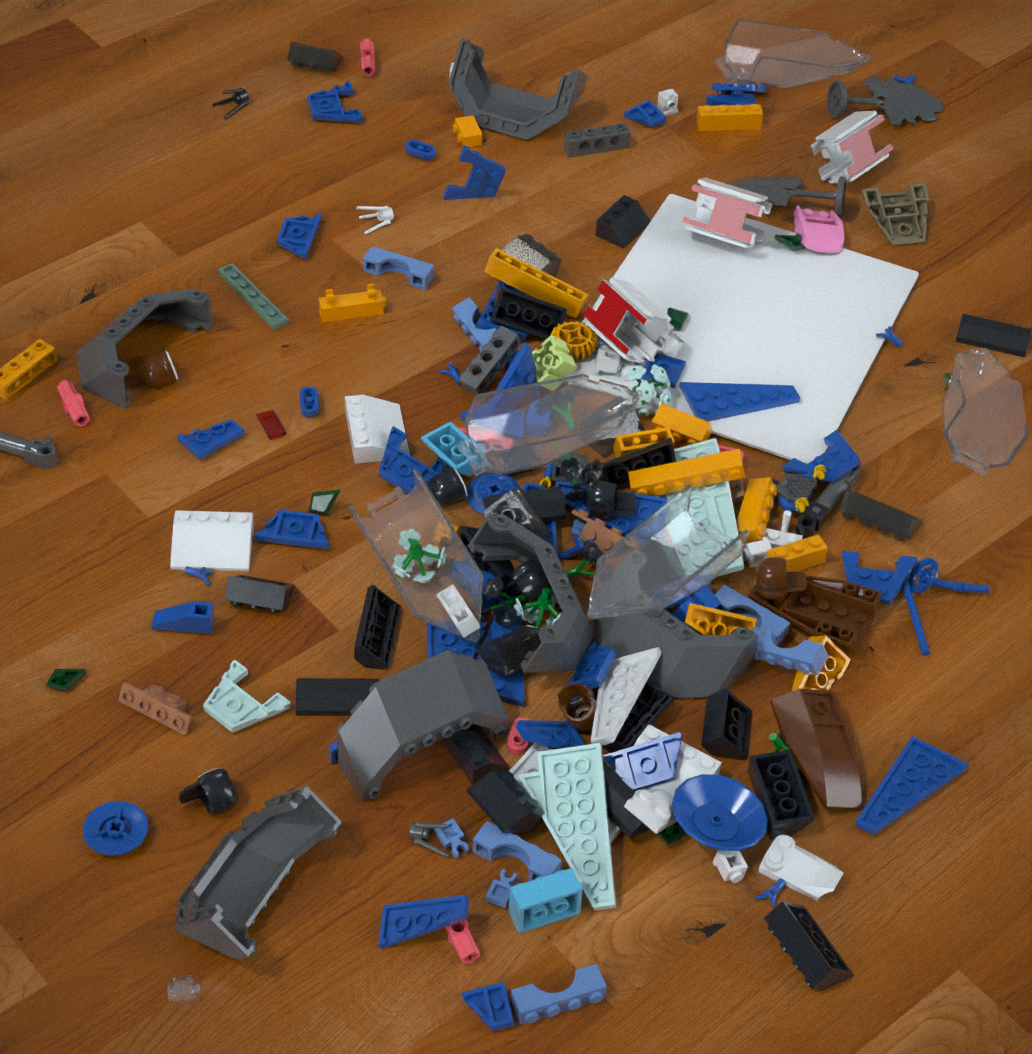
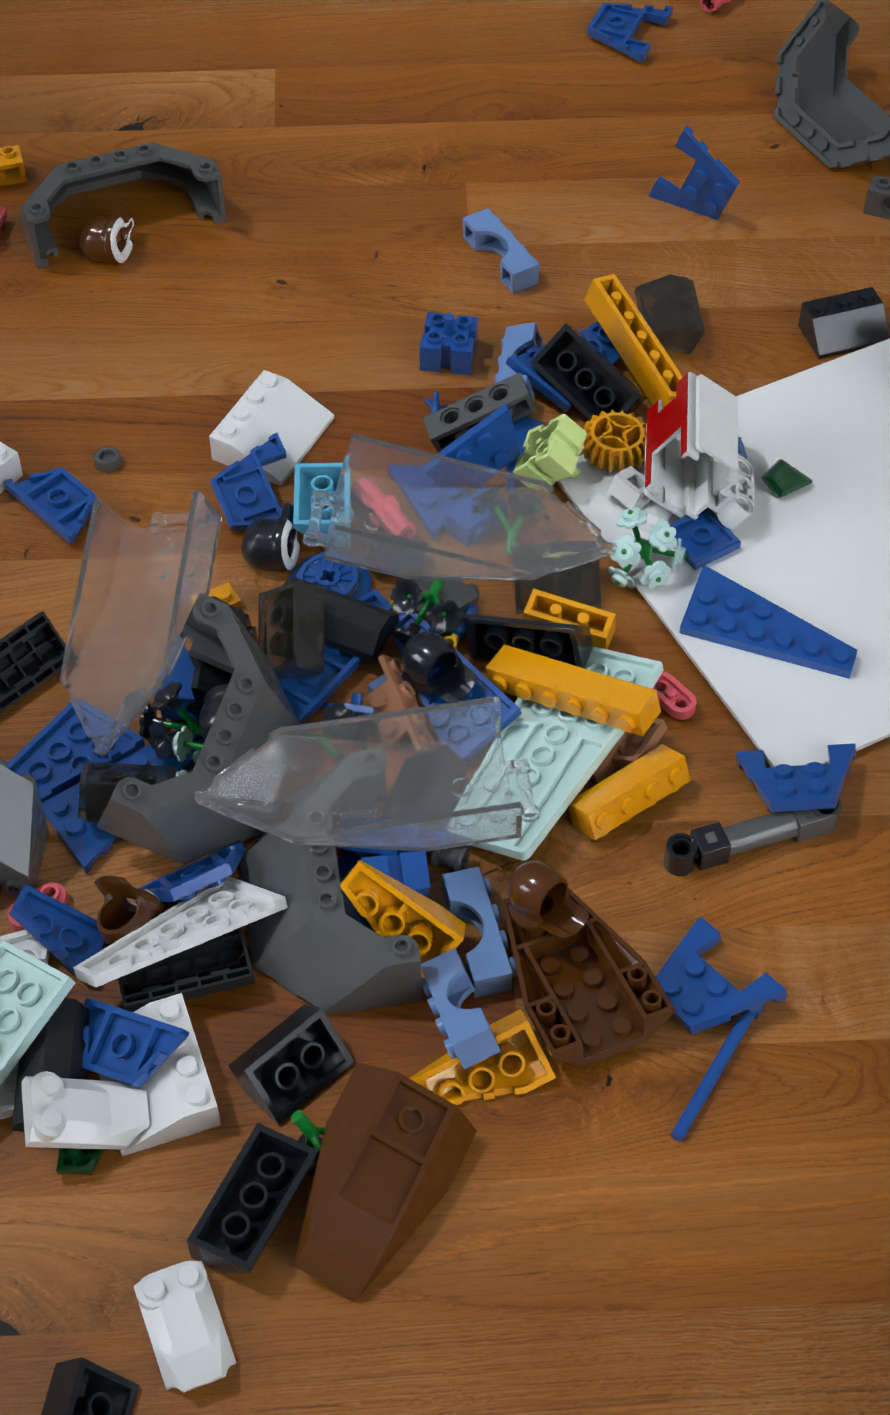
camera: 40 degrees right, 5 degrees up
blue wing [177,420,244,460] -> none
sand green tile [218,263,289,330] -> none
clear red tile [256,409,287,440] -> none
blue wing [277,213,322,259] -> none
blue plate [300,386,319,417] -> none
piece [309,489,341,515] -> none
light orange brick [318,283,386,322] -> none
white plant [357,206,394,234] -> none
light aqua plant [392,529,447,583] -> none
blue plate [405,140,436,160] -> none
white slope [436,584,481,638] -> none
light orange brick [452,115,482,148] -> none
light orange brick [652,403,712,445] -> none
blue dish [672,774,768,851] -> none
white brick [713,850,748,883] -> none
white brick [742,537,772,568] -> none
blue bar [754,878,786,907] -> none
white plate [763,510,803,549] -> none
light orange brick [766,534,828,572] -> none
torso [772,465,827,516] -> none
clear smoke slope [838,489,923,542] -> none
blue wing [855,736,969,835] -> none
blue dish [909,558,989,594] -> none
none -> dark grey tile [94,447,122,473]
none -> blue brick [419,312,478,375]

